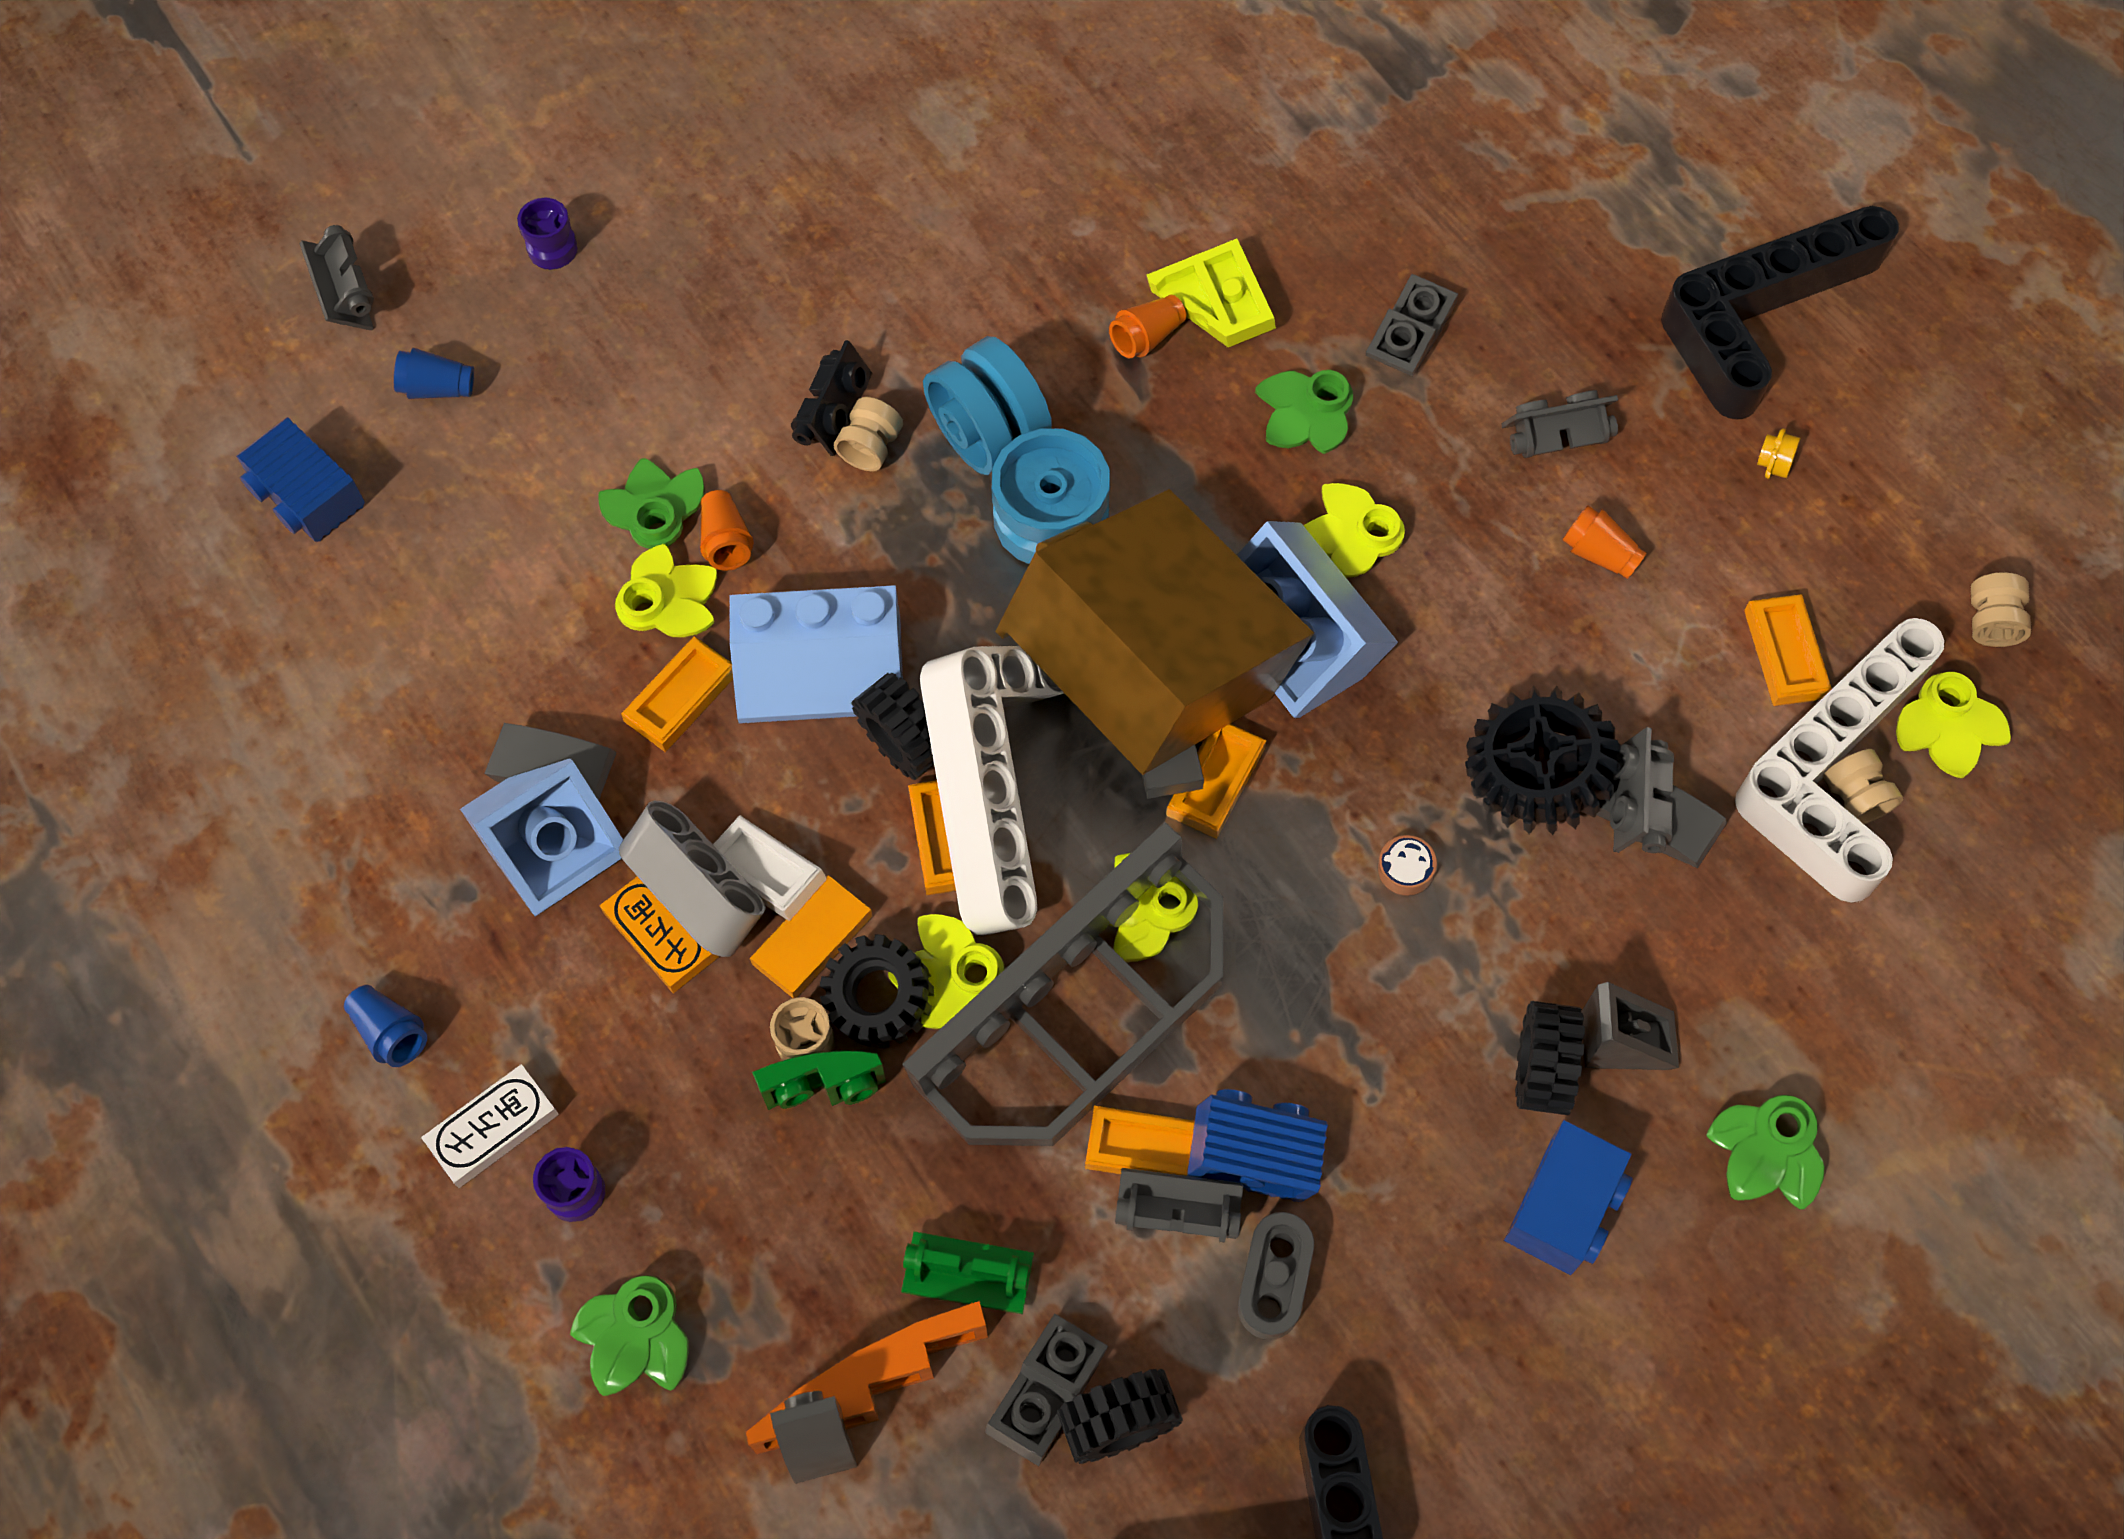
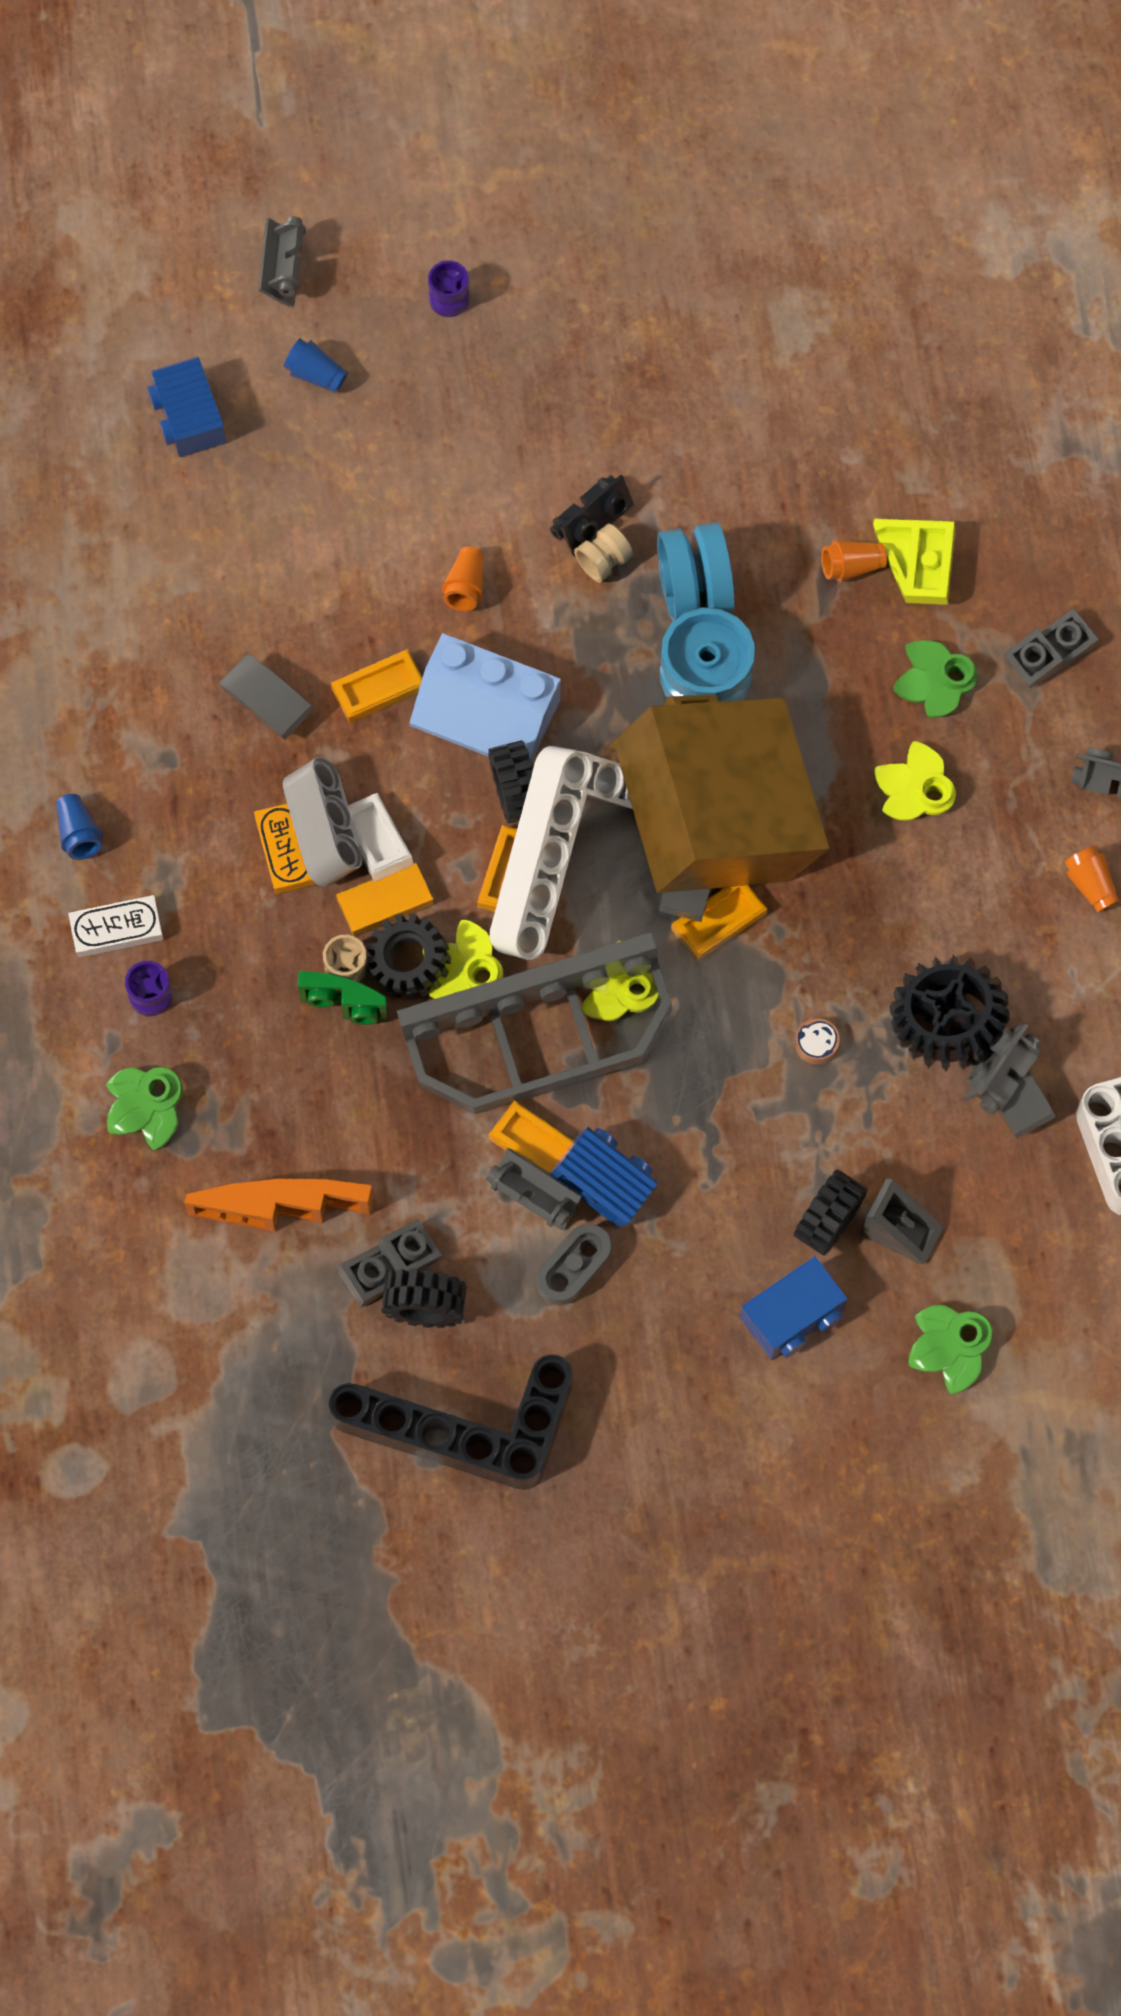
camera: 25 degrees right, 5 degrees up
light blue slope [460,758,623,916] -> none
bright green plate [598,458,705,549] -> none
neon yellow plate [615,544,717,637] -> none
dark grey slope [770,1391,857,1484] -> none
green hinge [901,1231,1034,1315] -> none
light blue slope [1237,521,1398,718] -> none

